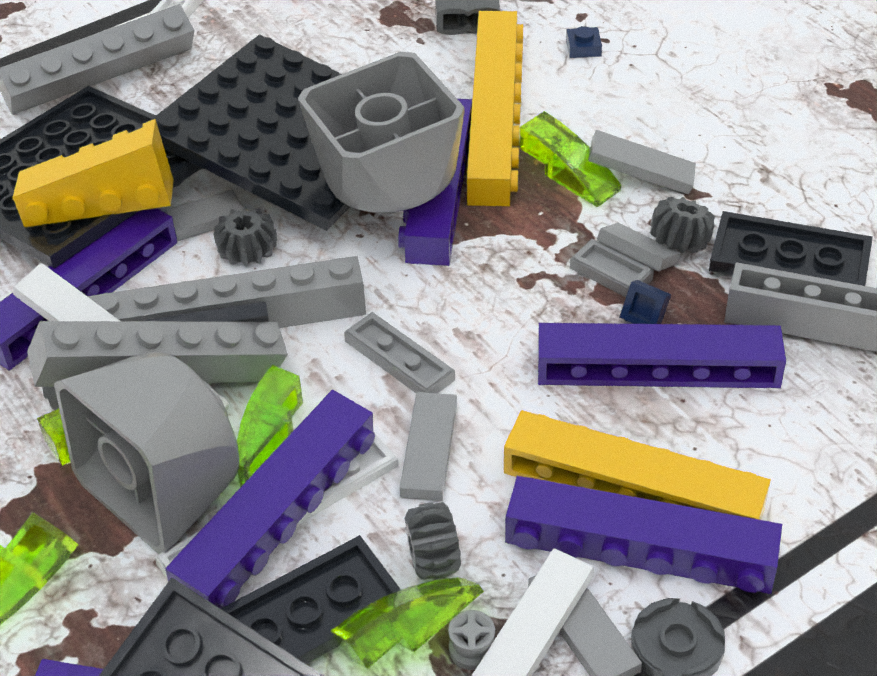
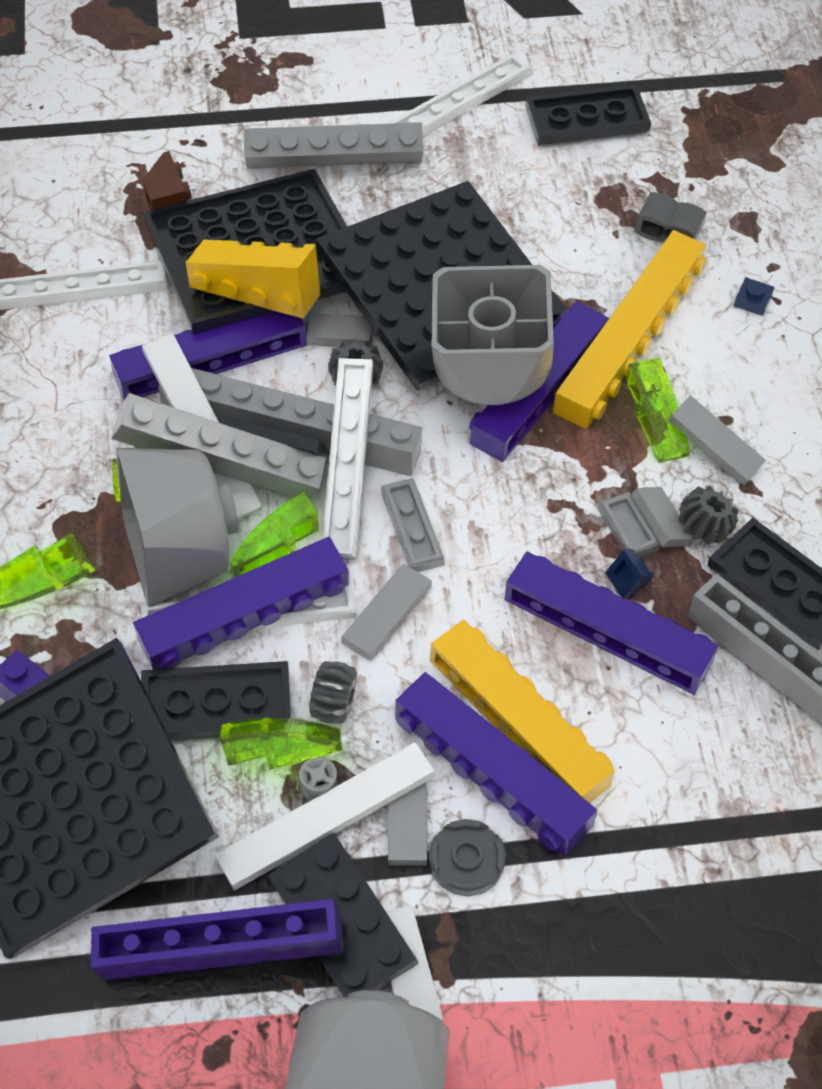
camera: 25 degrees right, 10 degrees up
none -> white tile [322,358,374,559]

